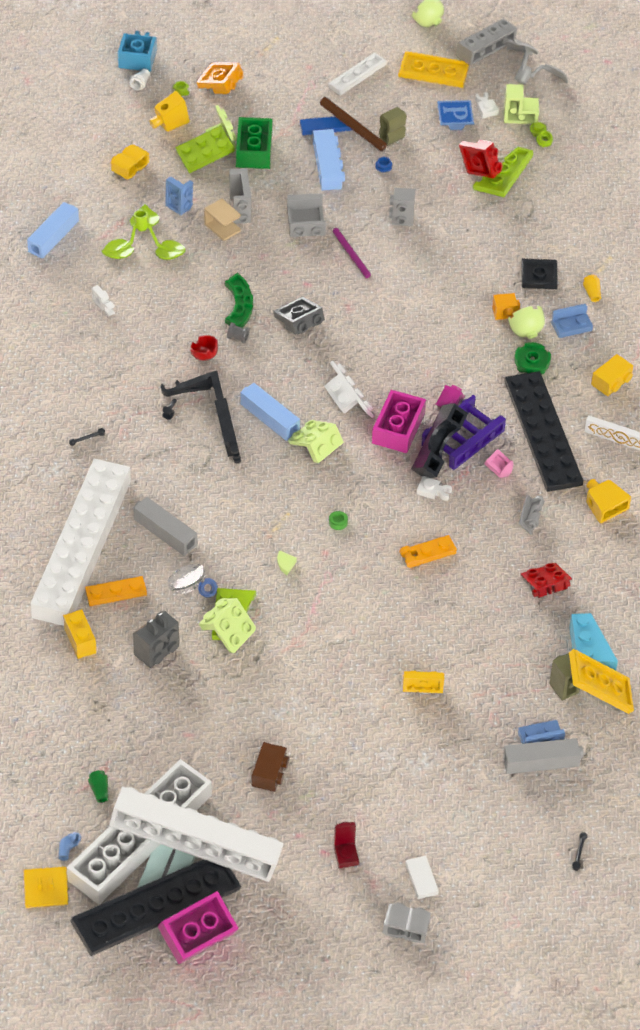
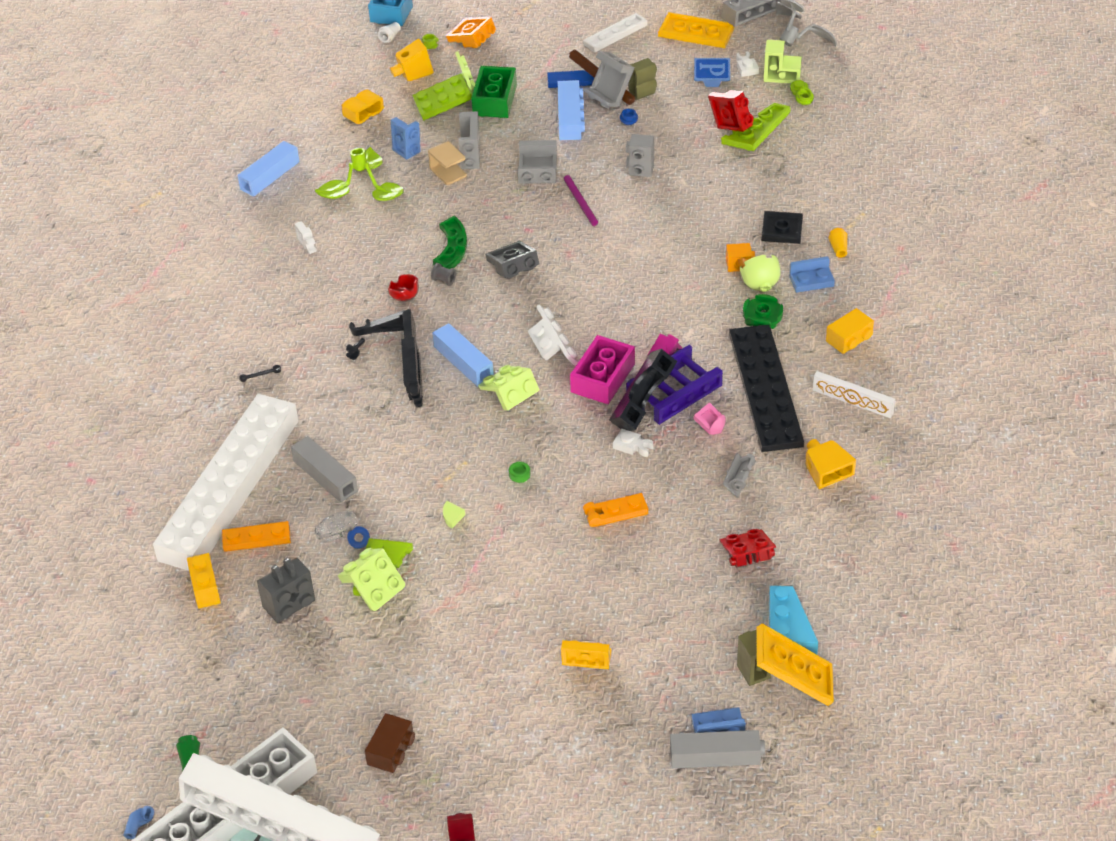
camera: 10 degrees right, 5 degrees down
none -> light grey panel [583,51,635,108]

